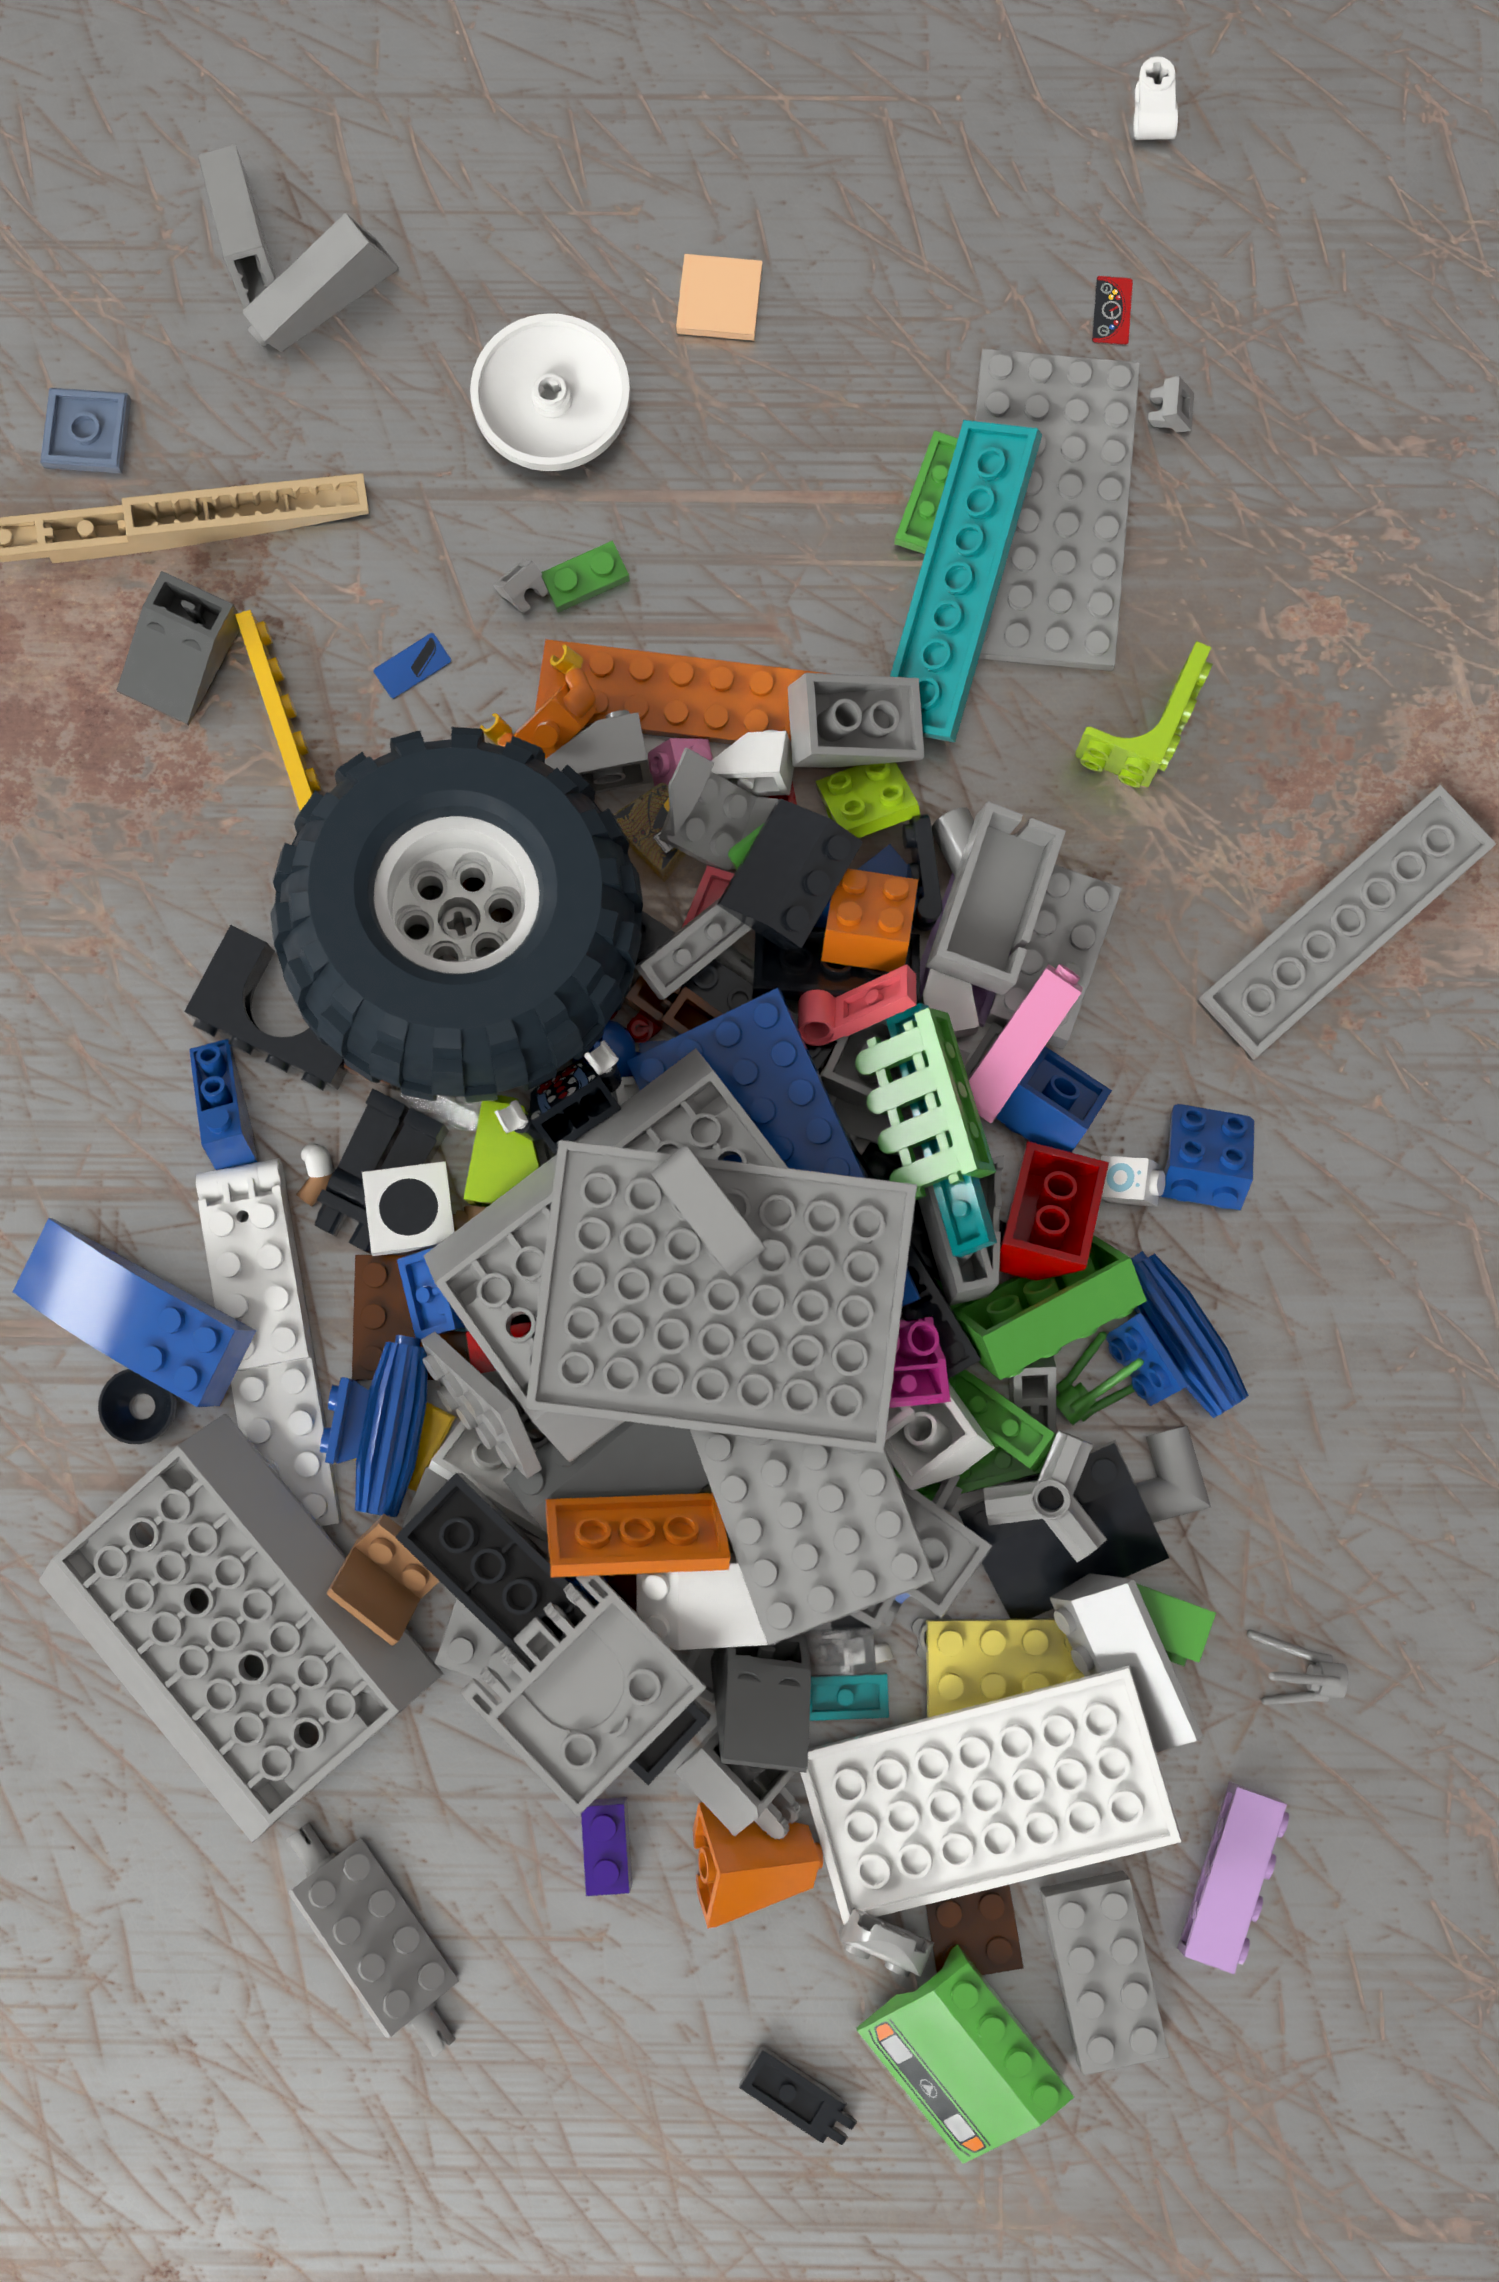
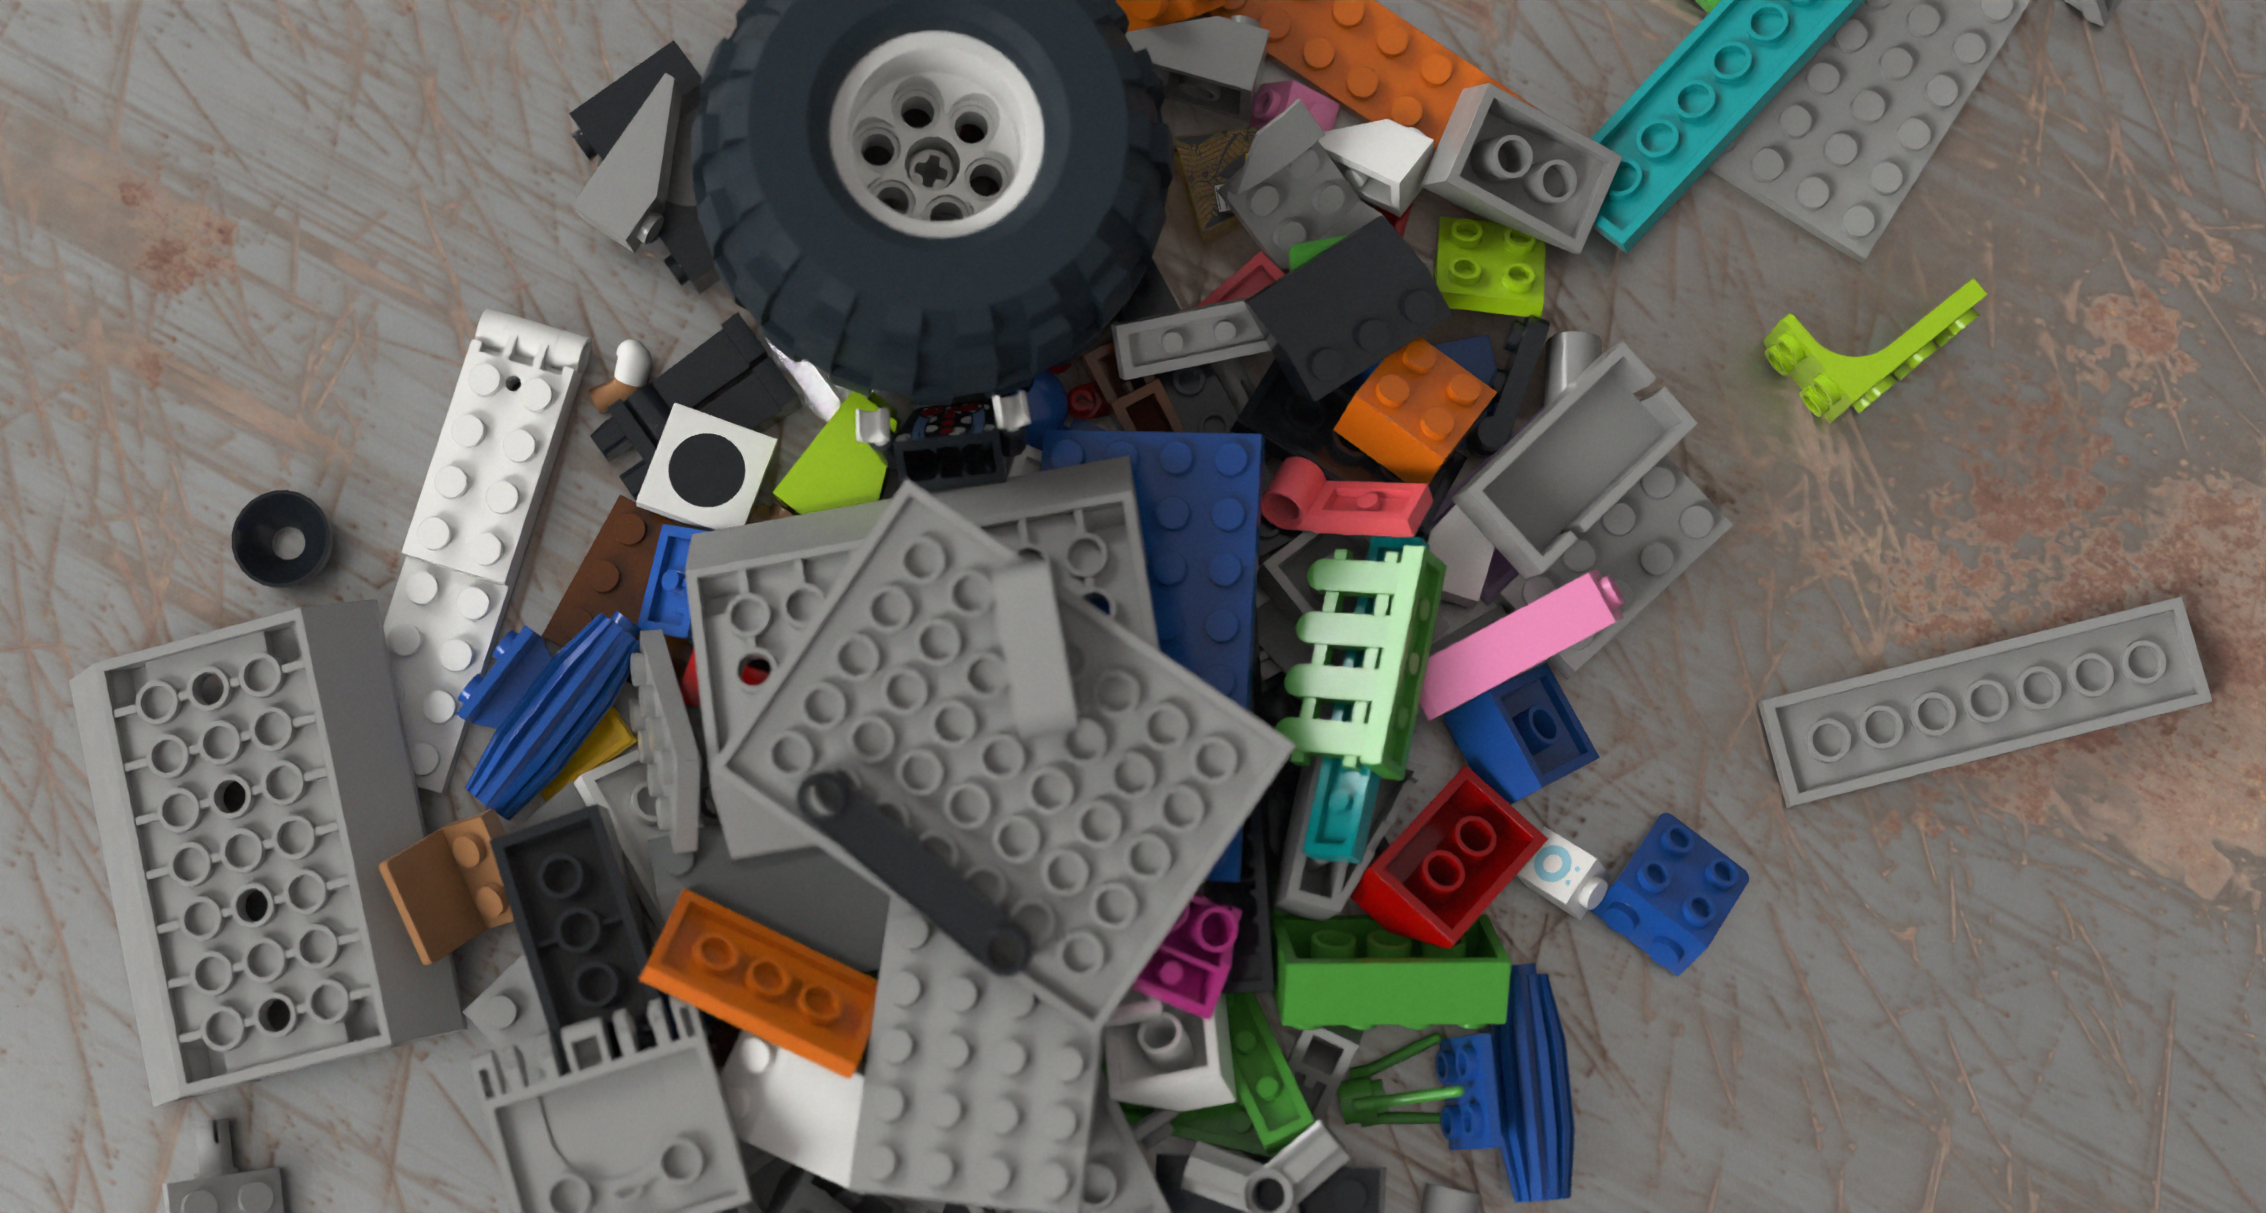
camera: 25 degrees right, 0 degrees up
blue slope [13,1218,256,1407] -> none
blue slope [189,1038,257,1170] -> none
none -> light grey slope [572,73,682,253]
none -> black piece [796,770,1034,977]

